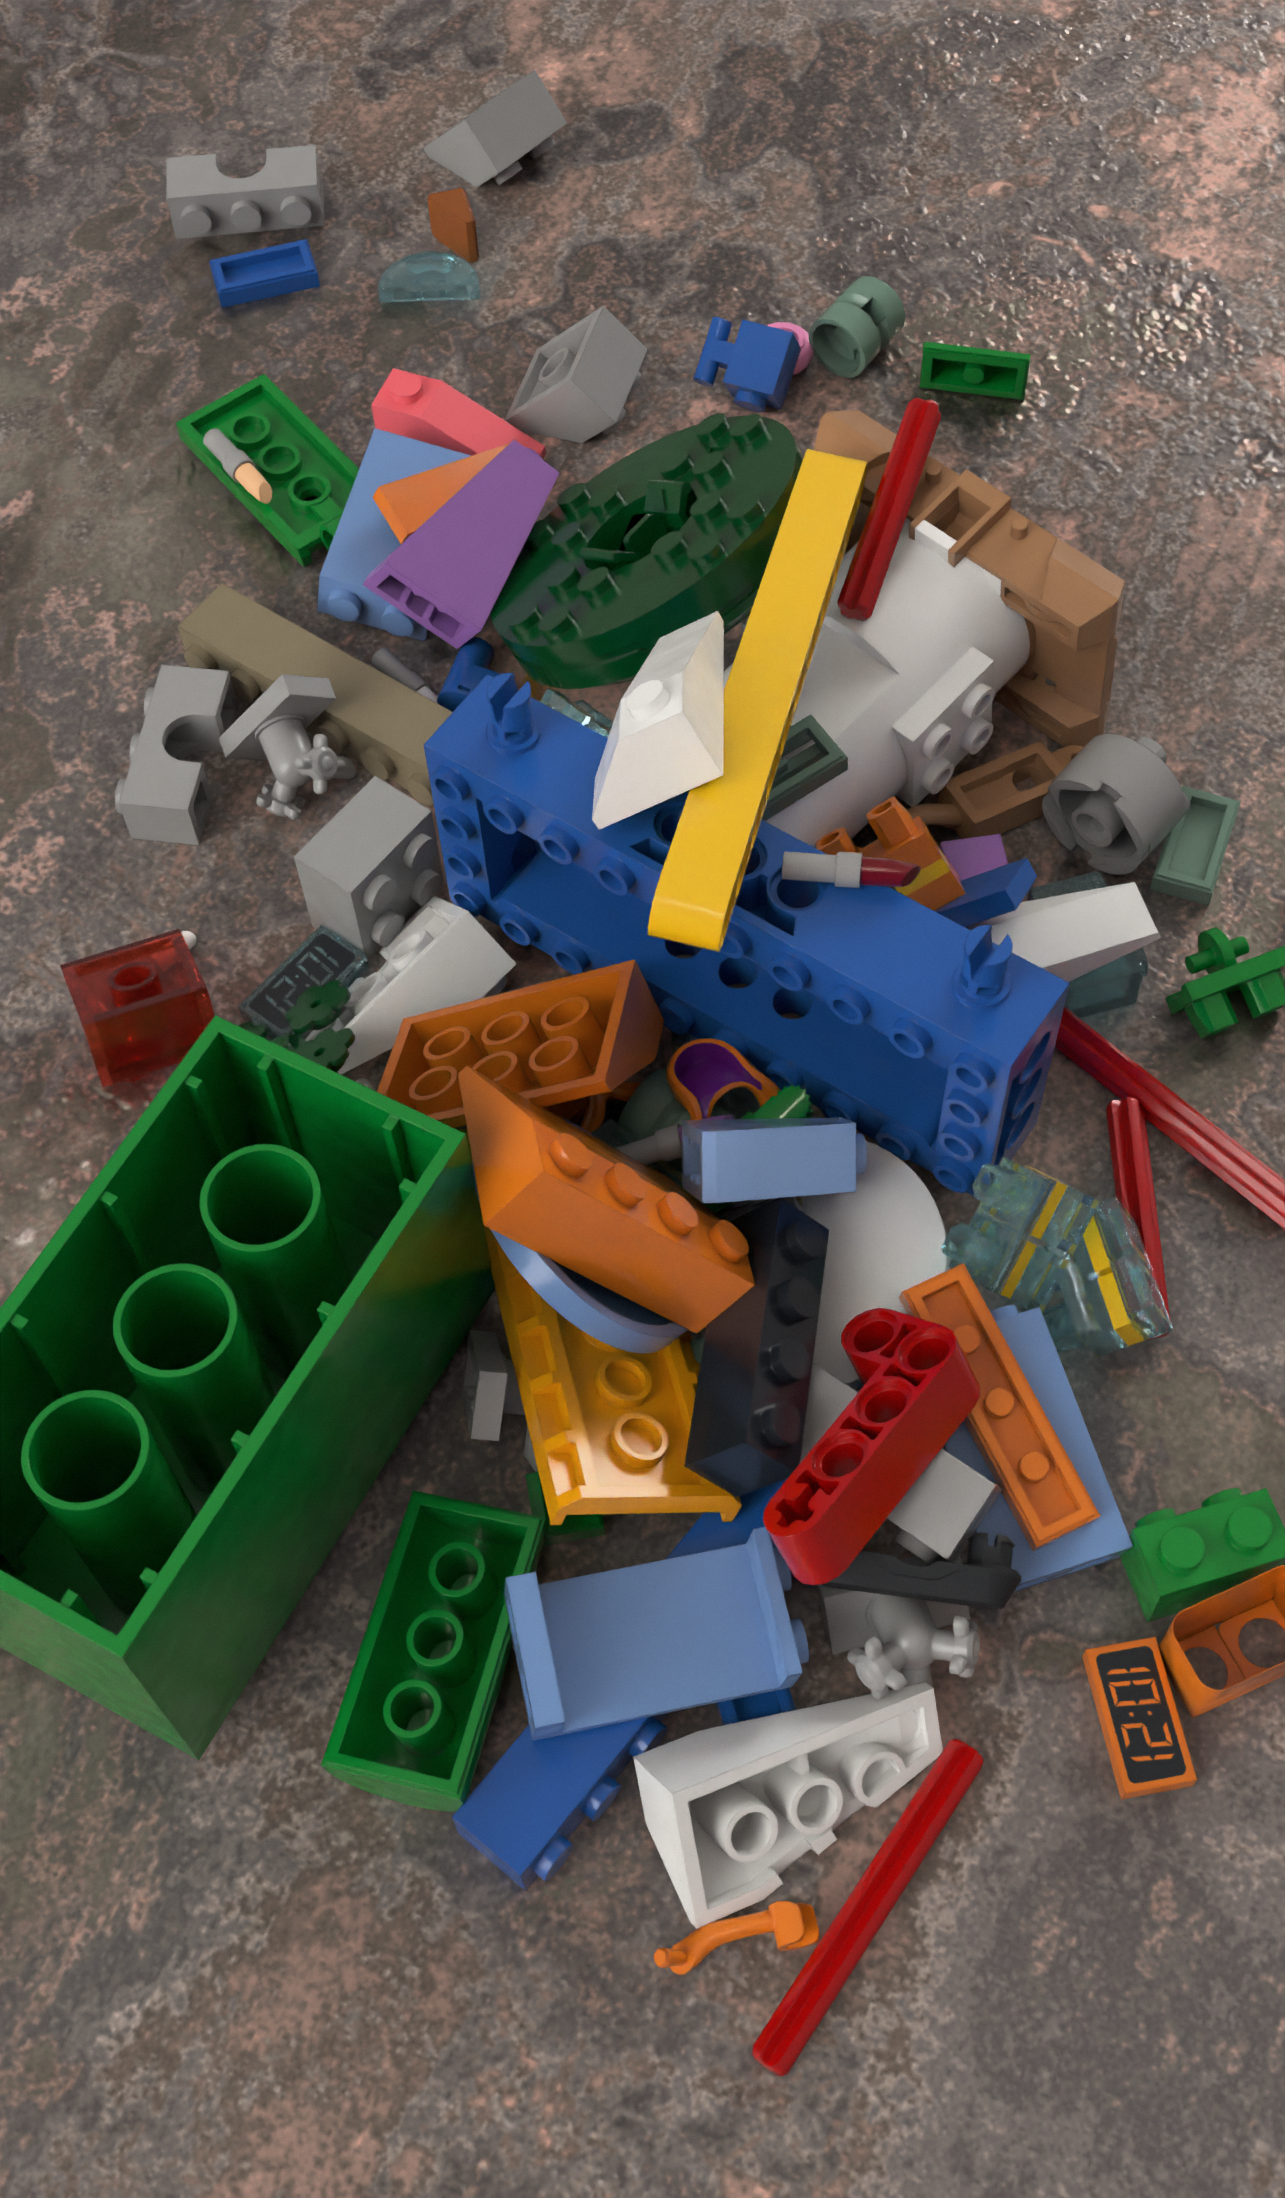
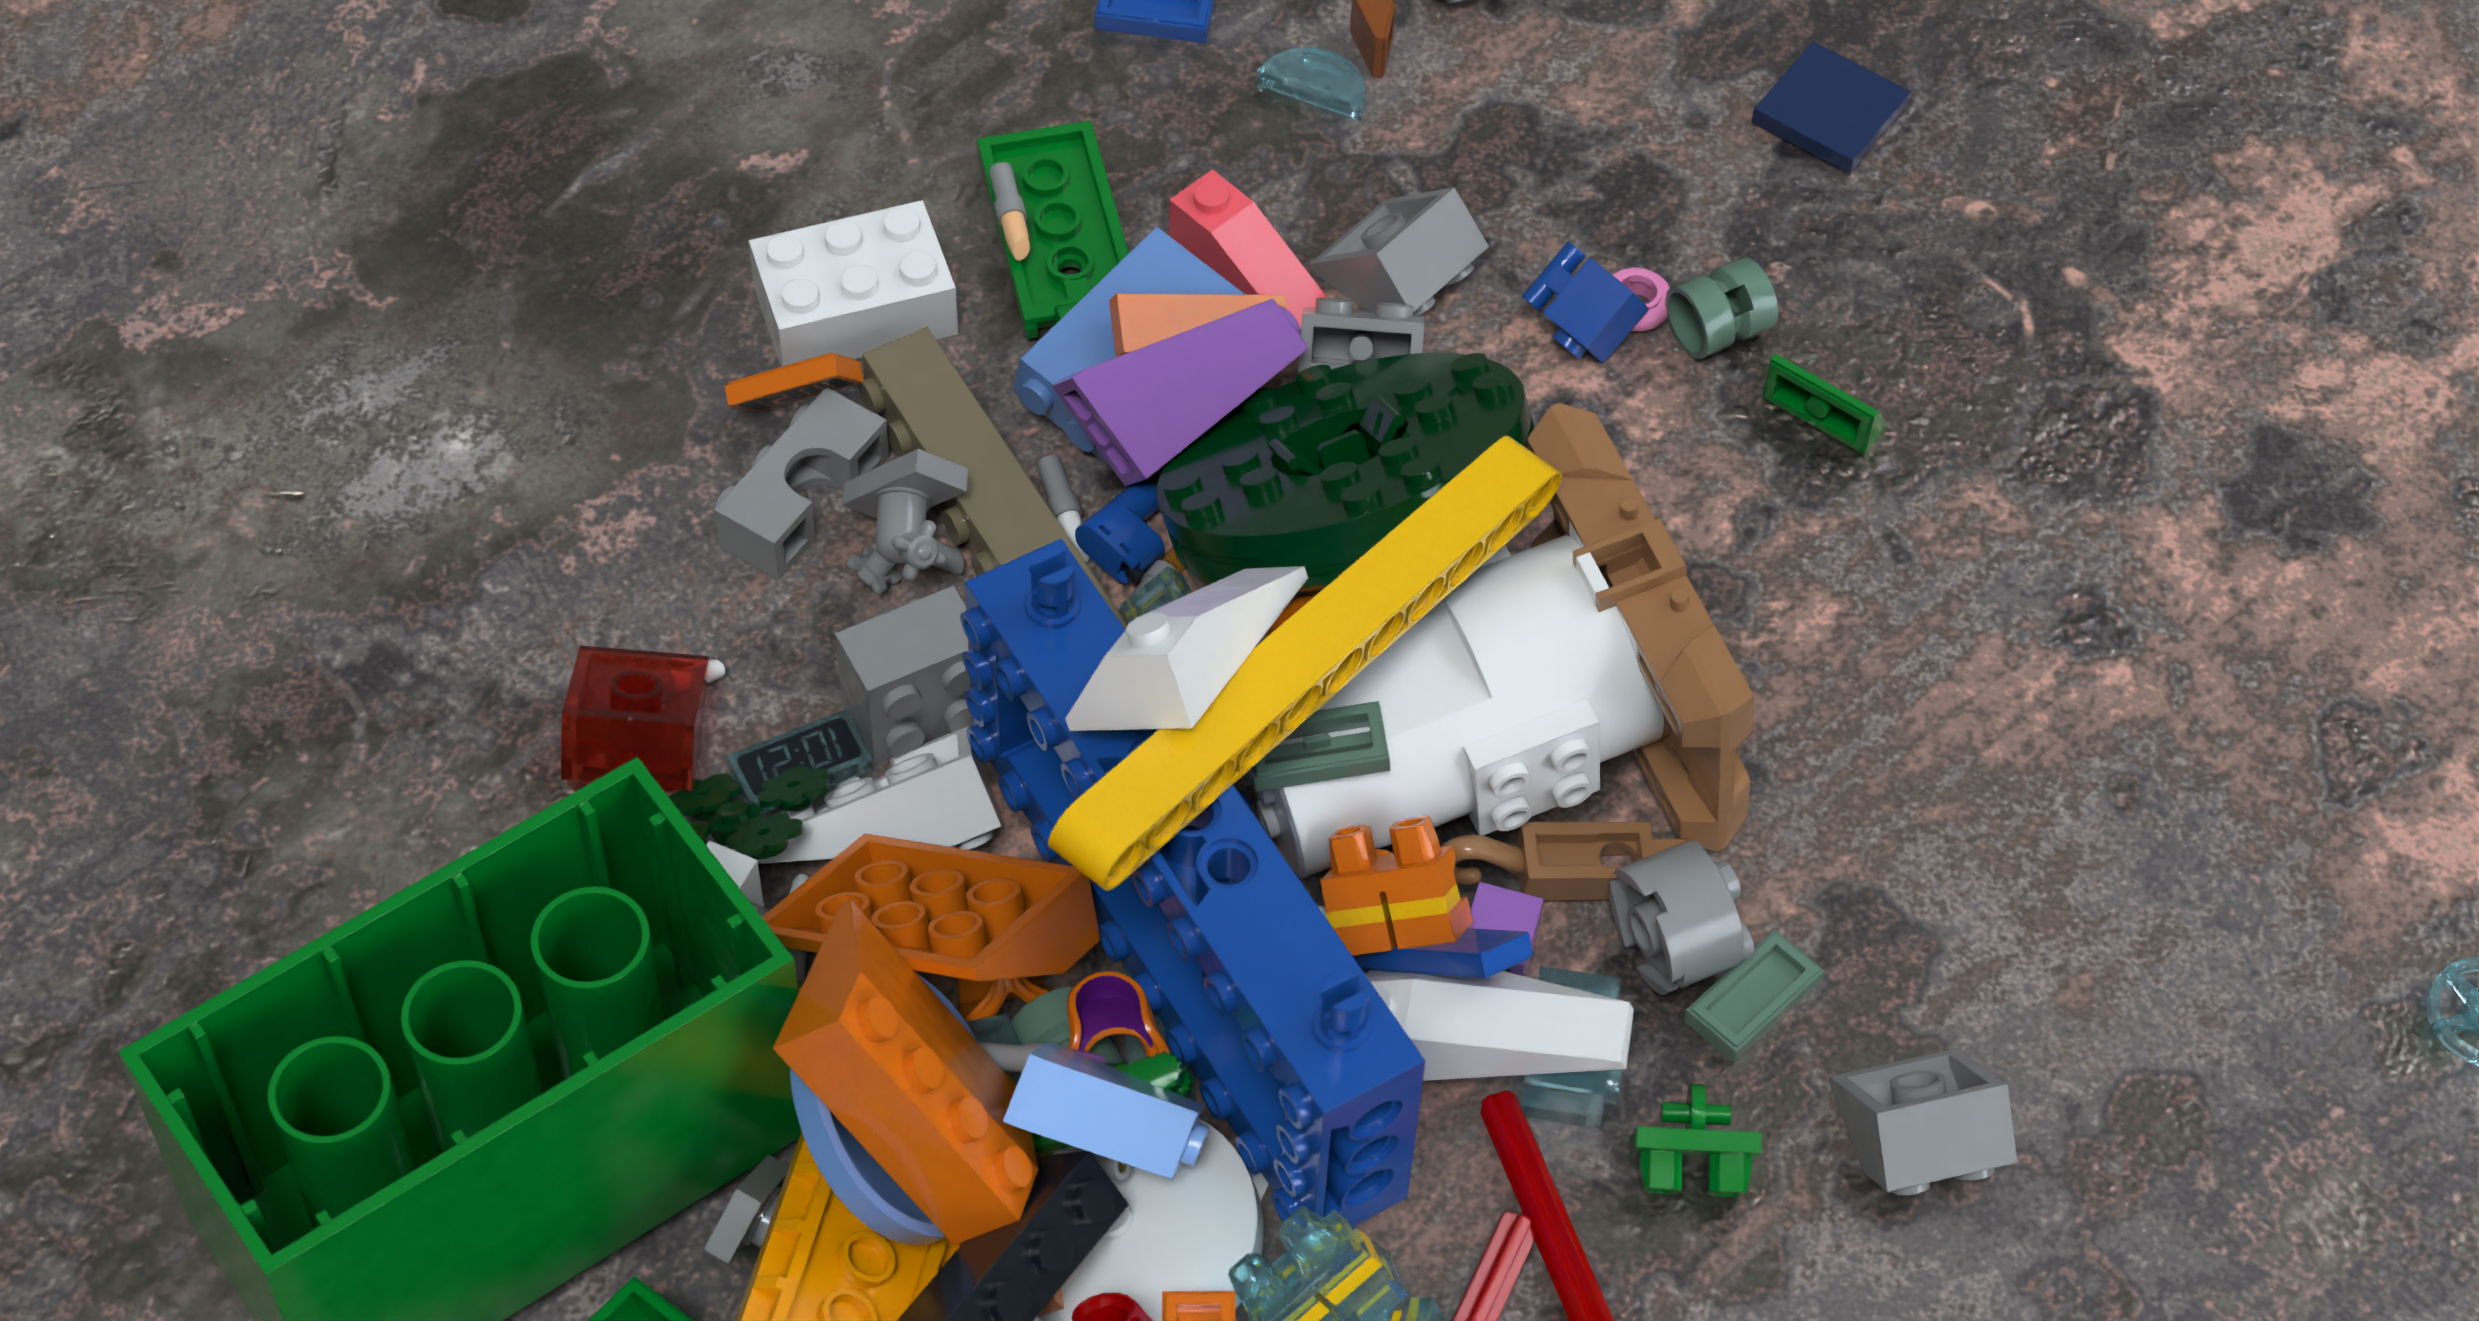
camera: 20 degrees right, 5 degrees down
light grey piece [782,851,921,888] -> none
red axle [837,397,941,621] -> none
none -> orange tile [724,352,864,413]
none -> white brick [748,200,958,367]
none -> light grey brick [1298,298,1425,373]
none -> dark blue tile [1752,41,1911,174]

